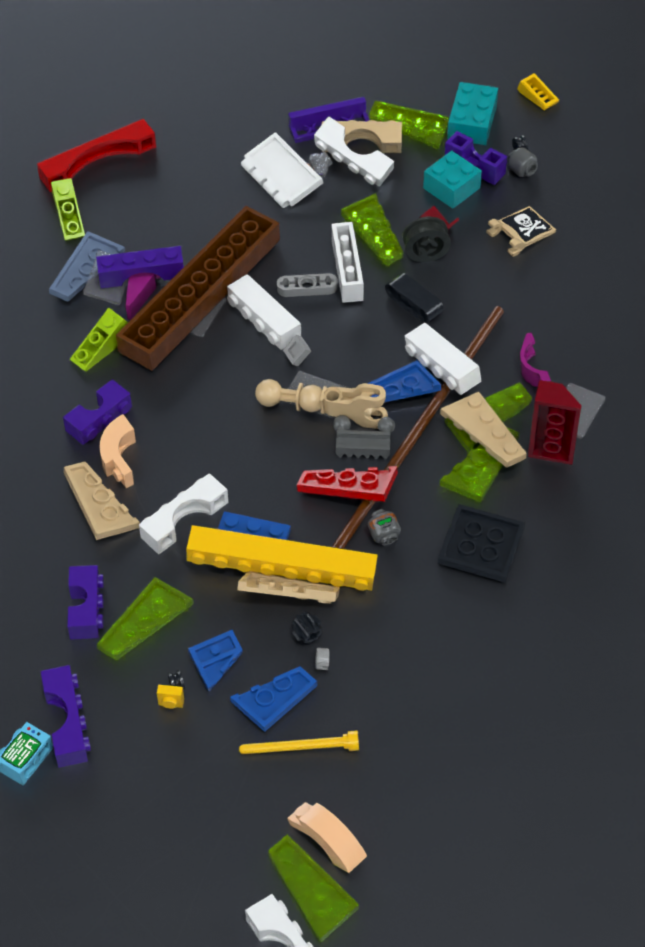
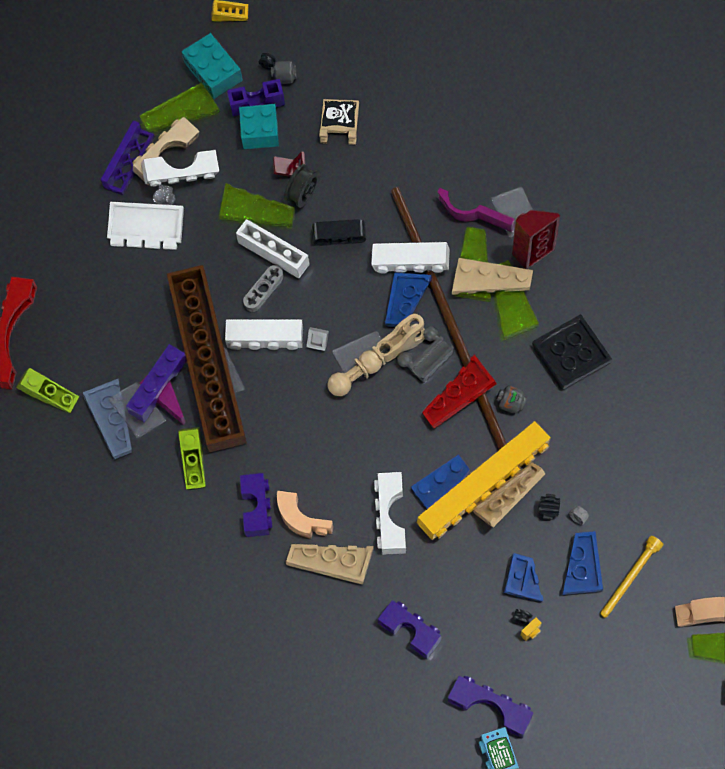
camera: 45 degrees left, 15 degrees up
clear neon green wing [97,577,194,660] -> none

